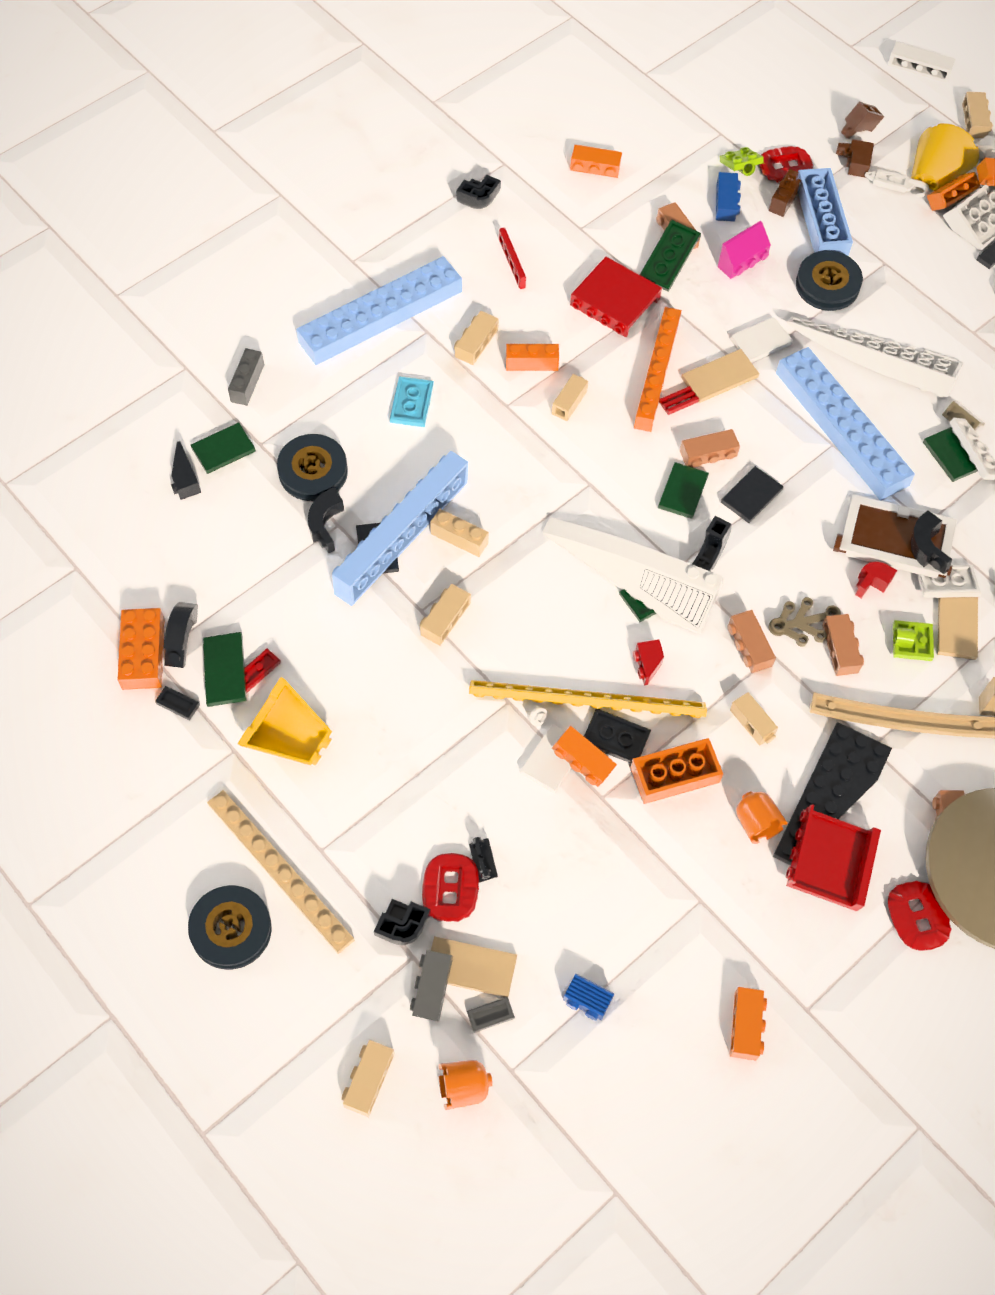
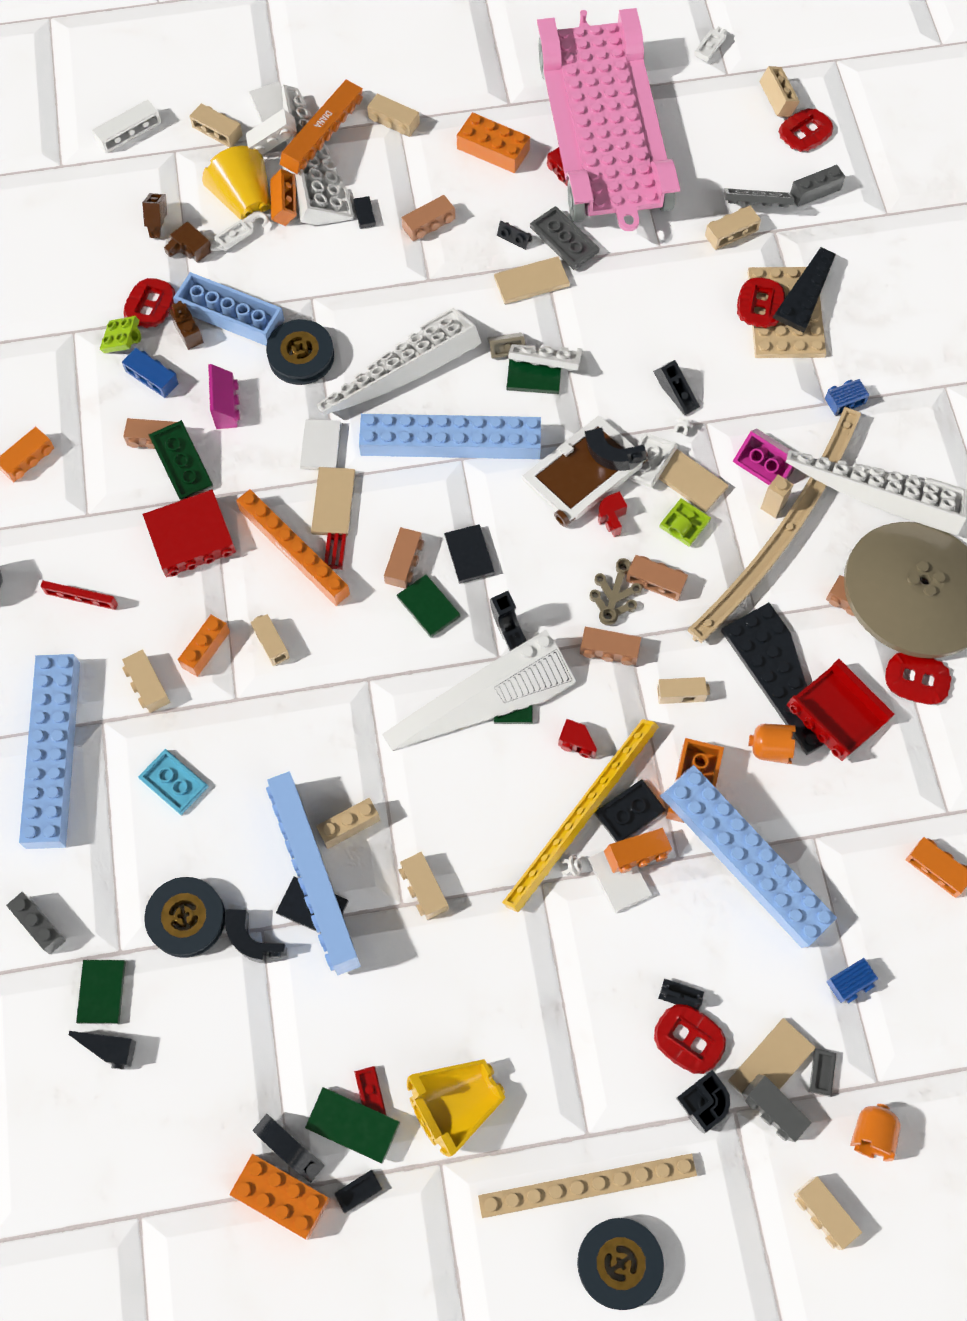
camera: 55 degrees left, 5 degrees up
none -> light blue brick [660,765,837,948]

